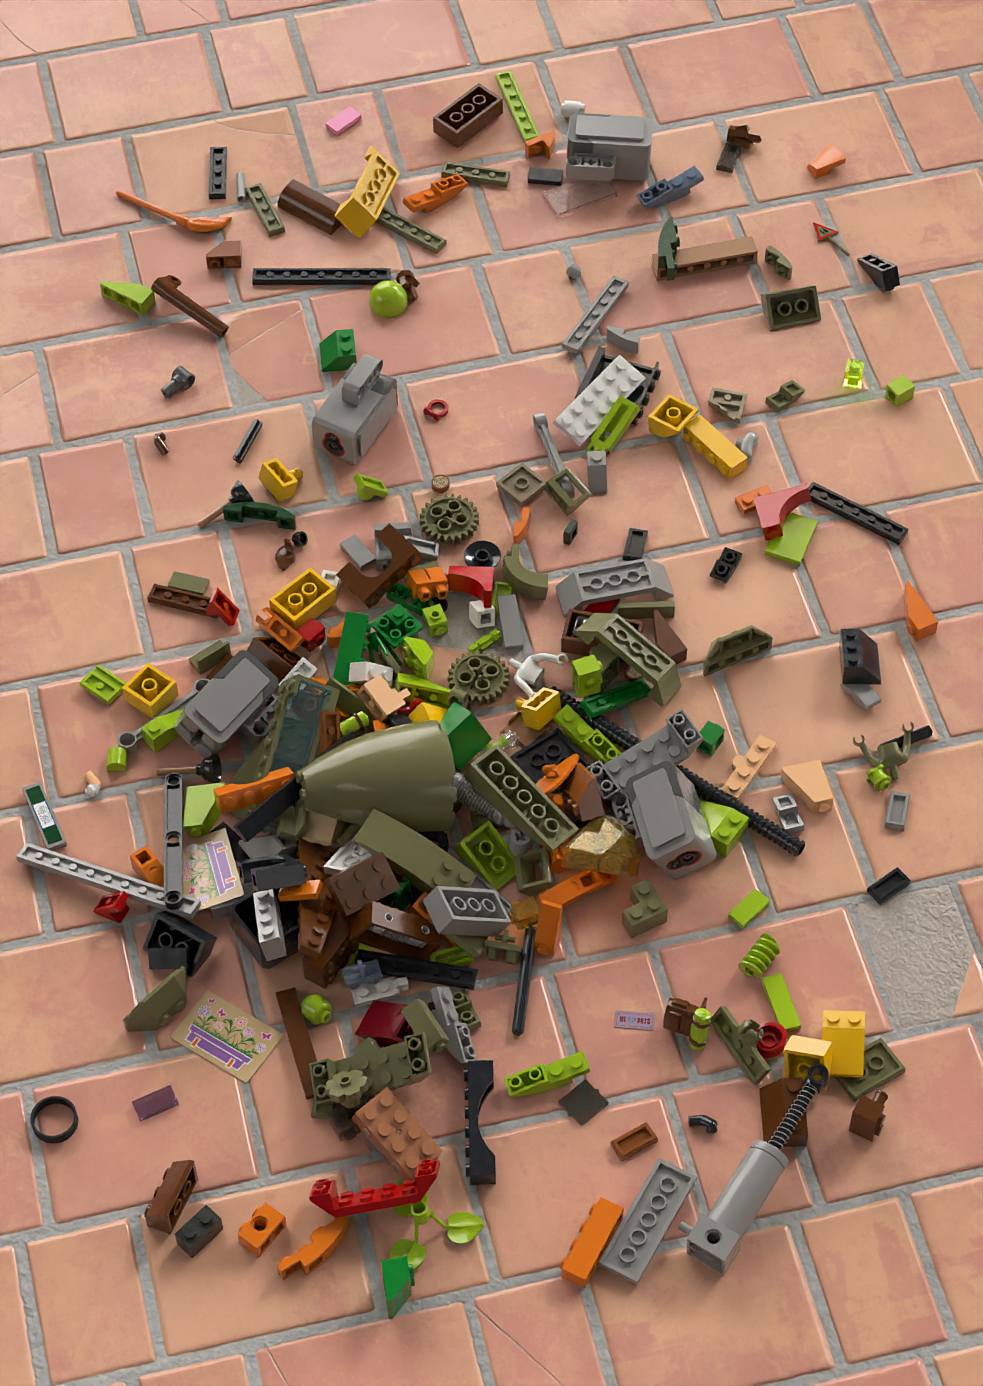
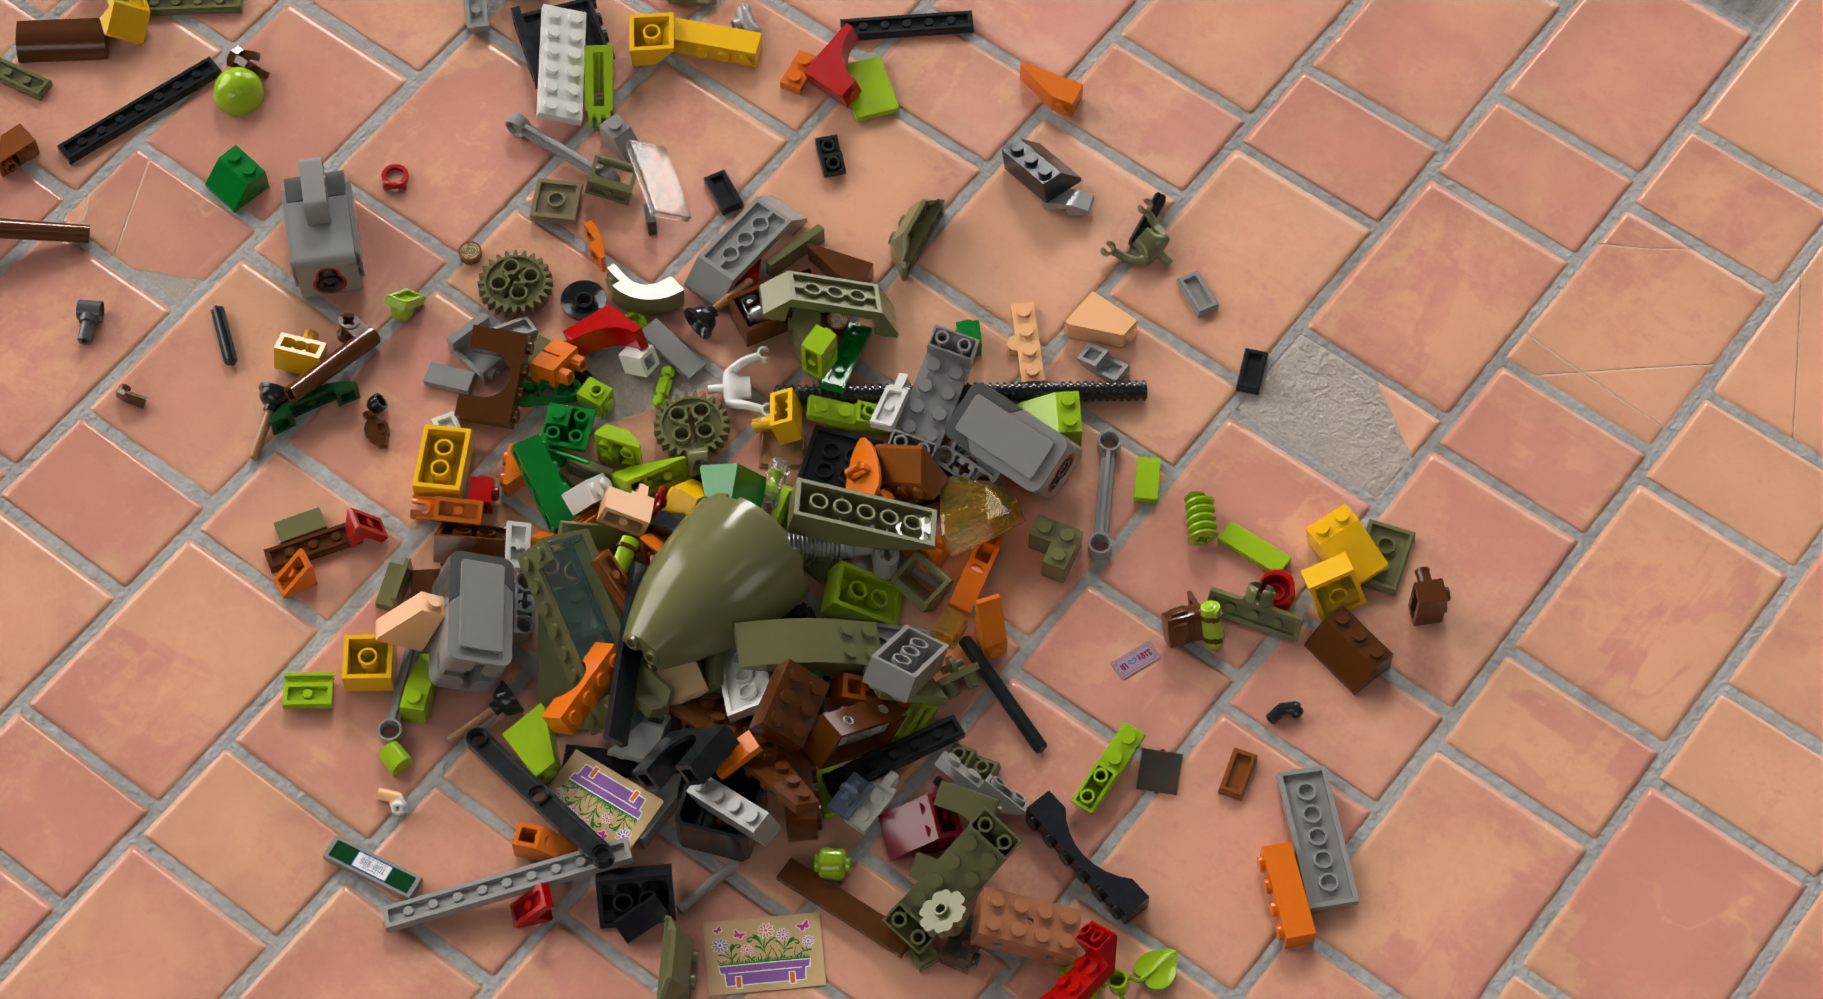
camera: 40 degrees left, 5 degrees up
light grey piece [678,1064,829,1275] -> none
lime brick [866,764,891,790] -> none
none -> orange slope [273,548,318,598]
none -> reddish brown axle [284,313,381,403]
none -> light nougat slope [375,591,445,652]
none -> clear tile [625,140,692,222]
none -> light grey bar [676,859,740,914]
none -> black piece [684,278,753,339]
none -> white hinge [870,373,911,432]
none -> light grey piece [1088,430,1122,560]

